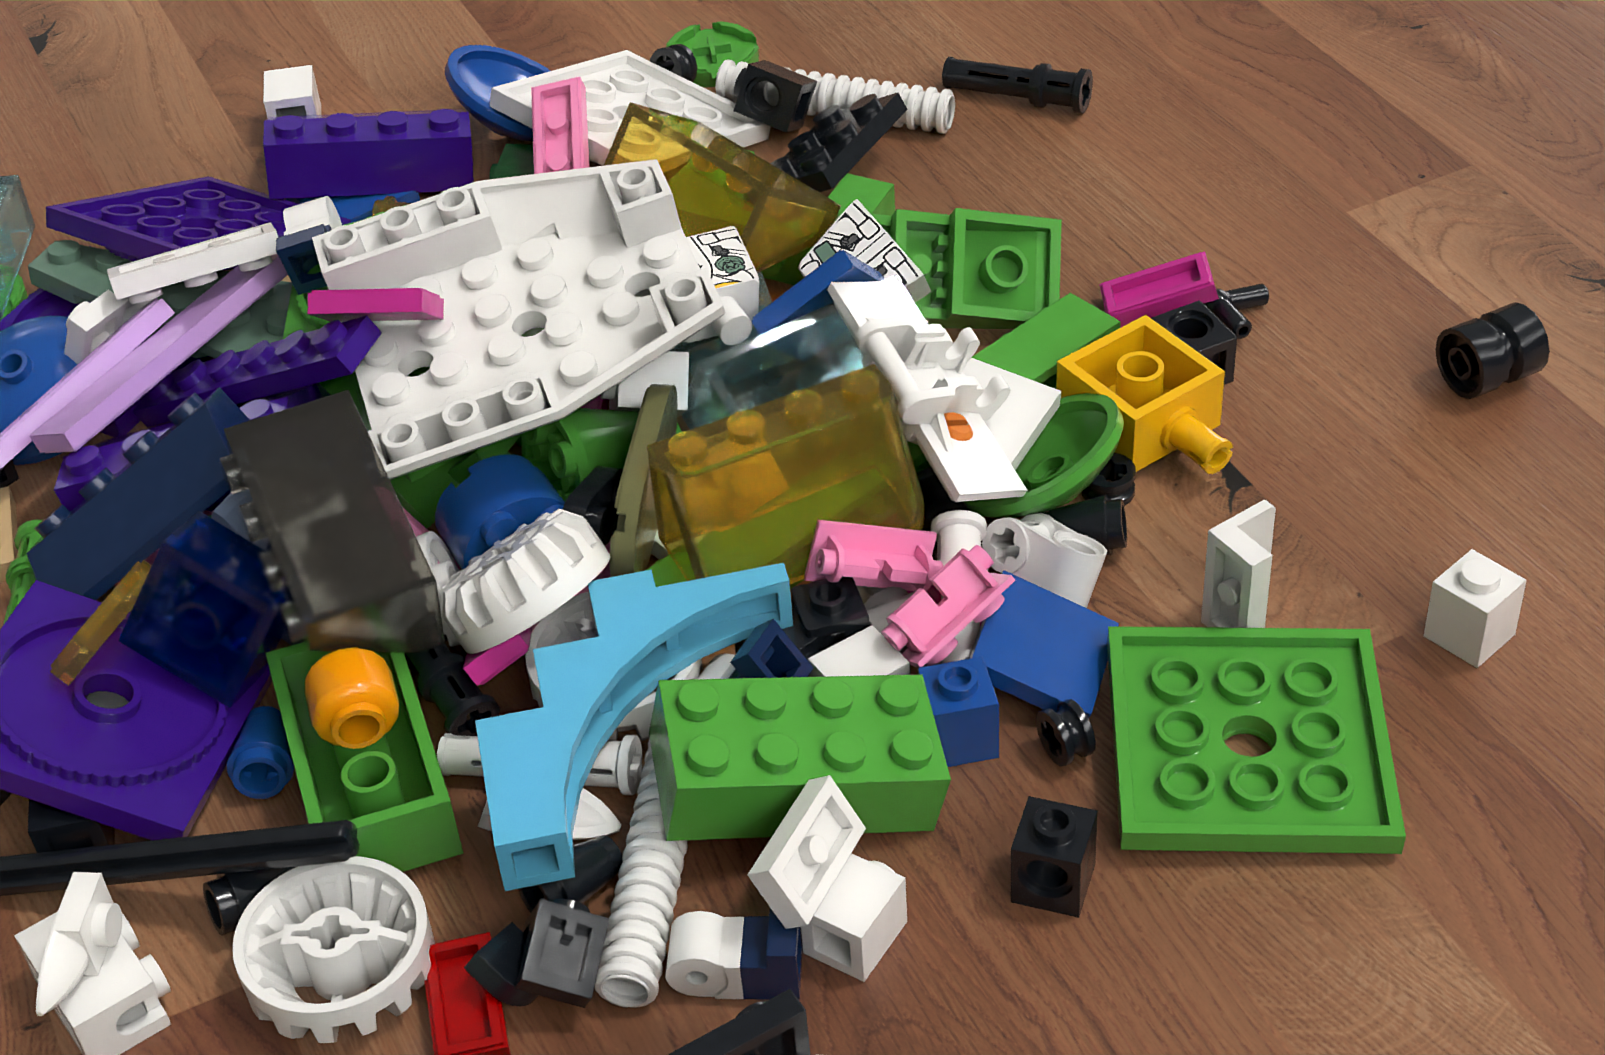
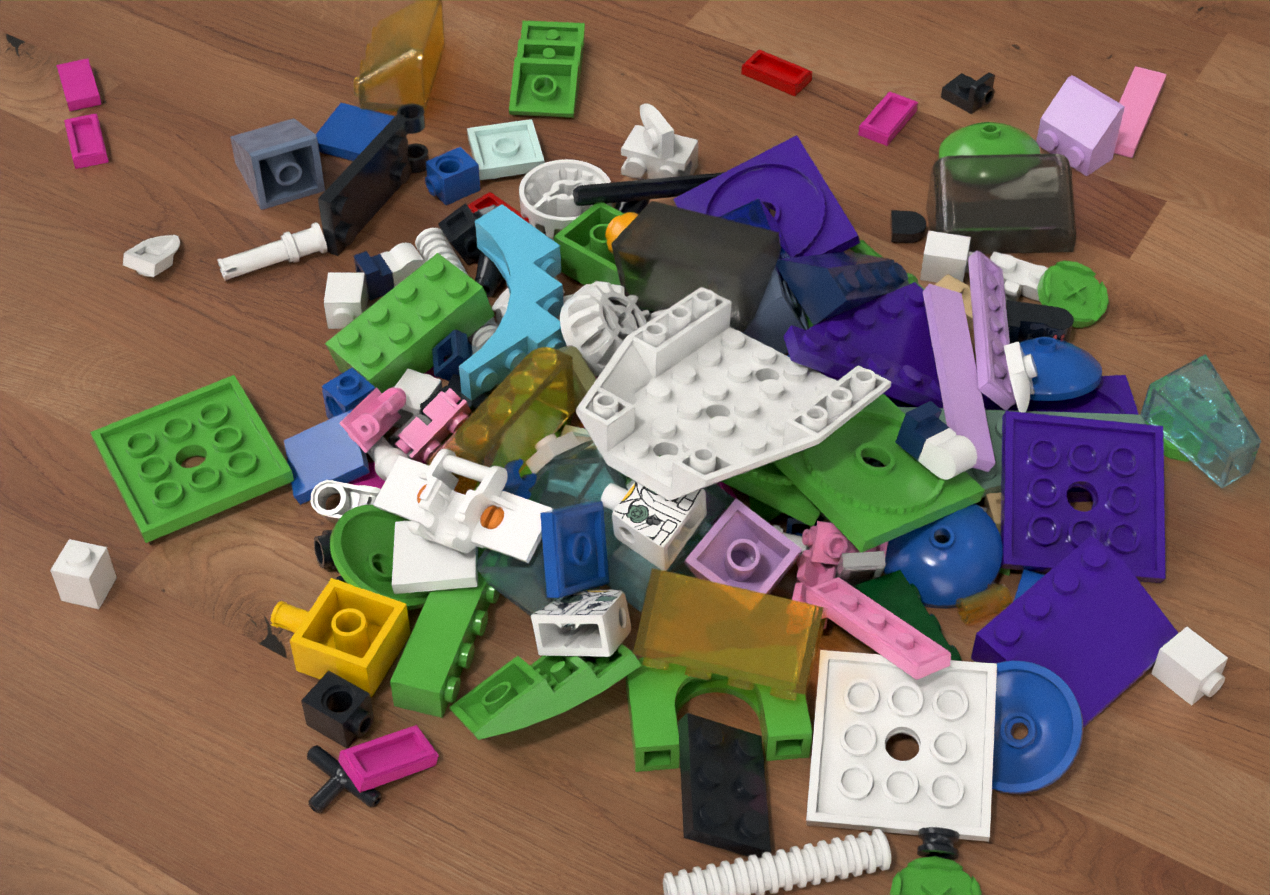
camera: 145 degrees right, 5 degrees up
clear yellow tile [50,559,162,686] -> none
white plate [107,222,278,304] -> none
dark pink tile [307,288,444,322] -> none
black brick [733,60,817,133] -> none
white plate [747,775,866,929] -> none
black brick [1011,796,1098,918] -> none
black bush [1036,699,1096,766] -> none
white panel [1201,500,1276,628] -> none
black wheel [1435,302,1550,399] -> none

